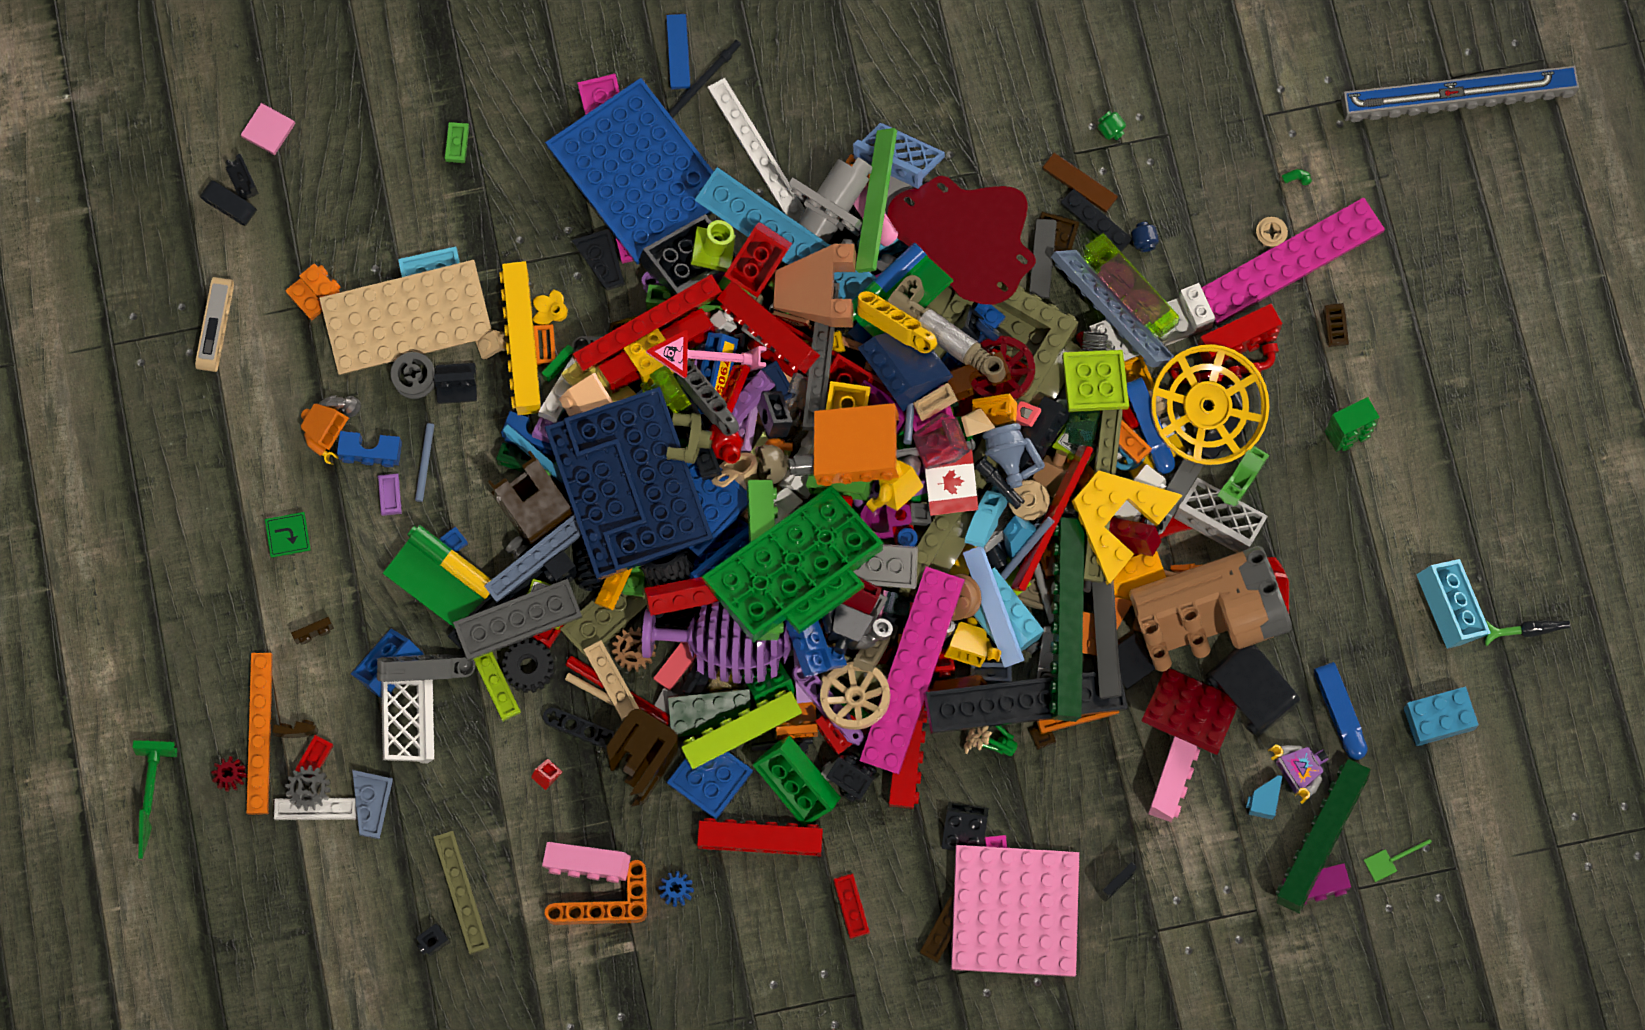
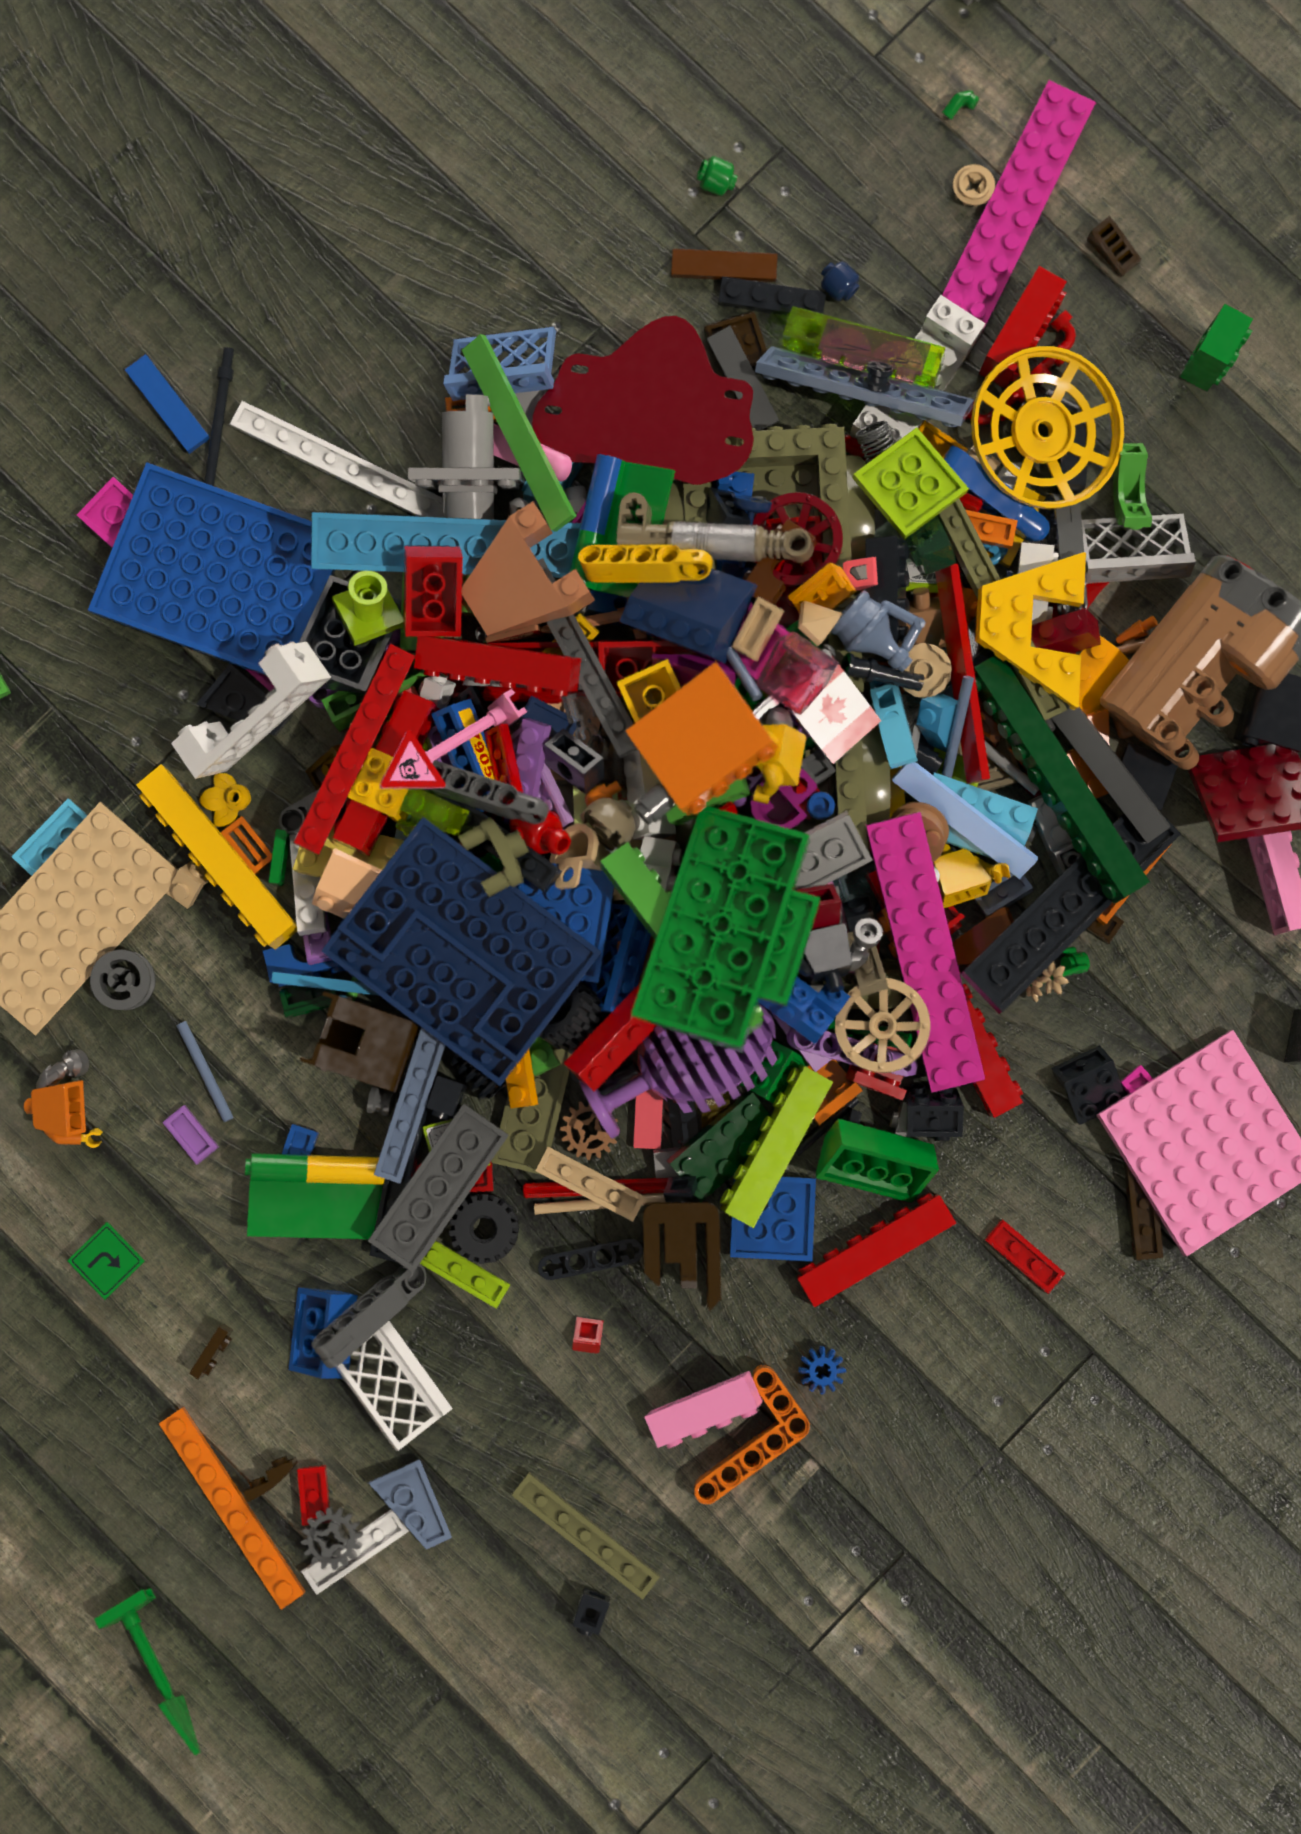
camera: 35 degrees left, 10 degrees up
dark red gear [211,757,247,792] -> none
blue arch [337,431,402,467] -> none
black bracket [434,363,477,404] -> none
none -> white plate [171,642,331,779]
none -> black plate [663,1176,698,1203]
none -> black wheel [863,361,894,392]

